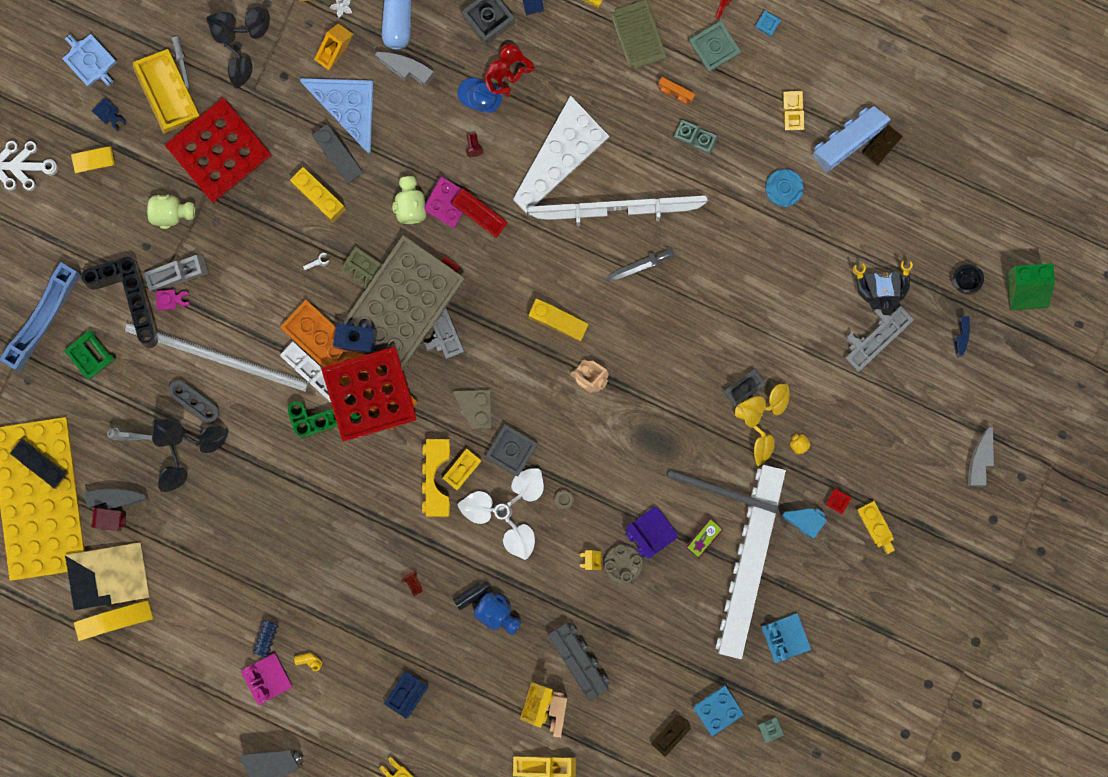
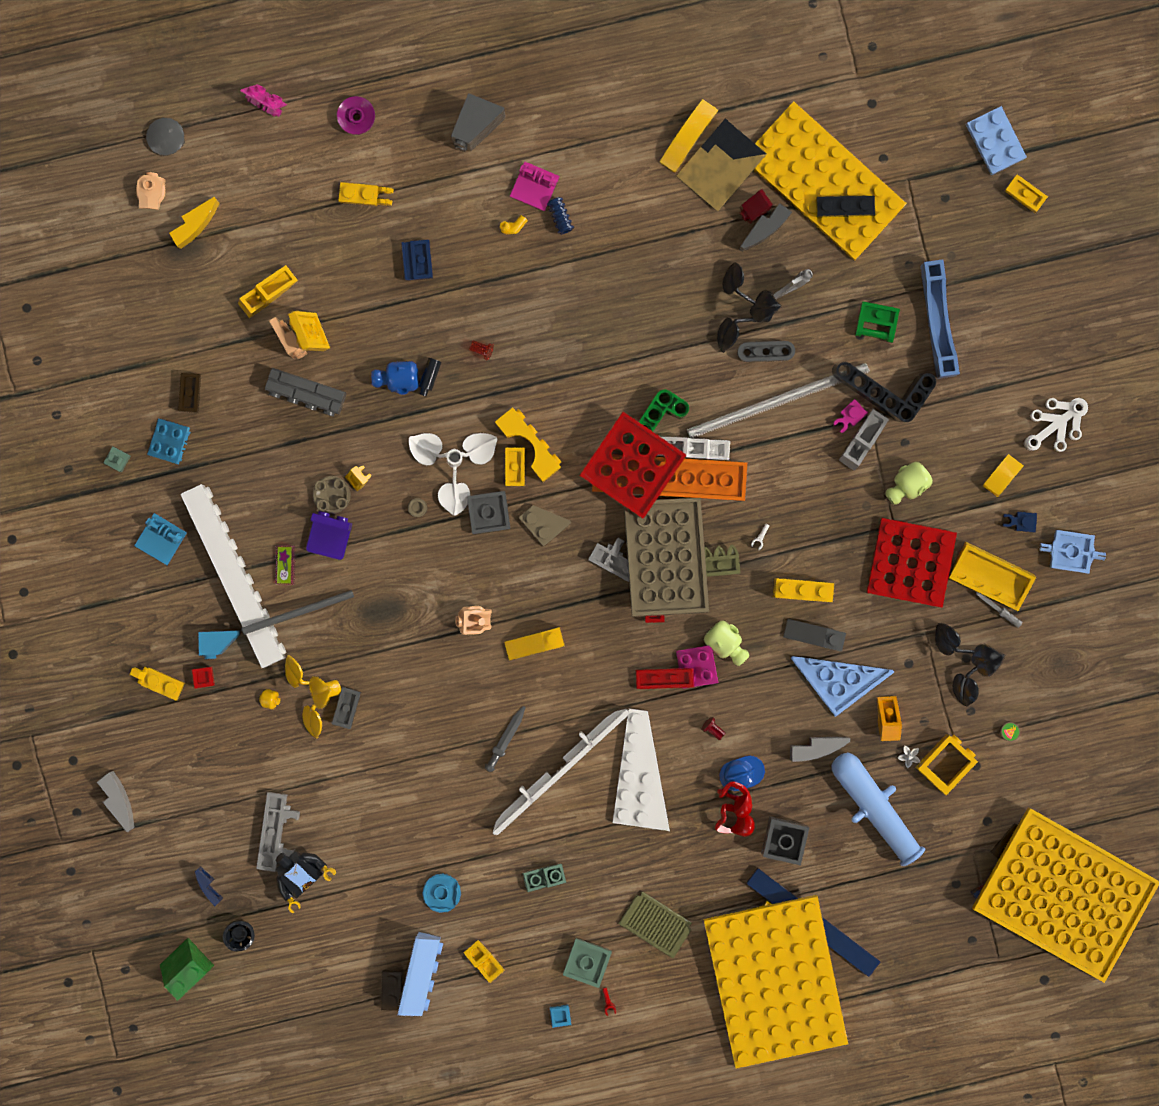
camera: 135 degrees right, 5 degrees up
dark blue brick [333,322,378,354] -> none
orange plate [658,77,695,105] -> none

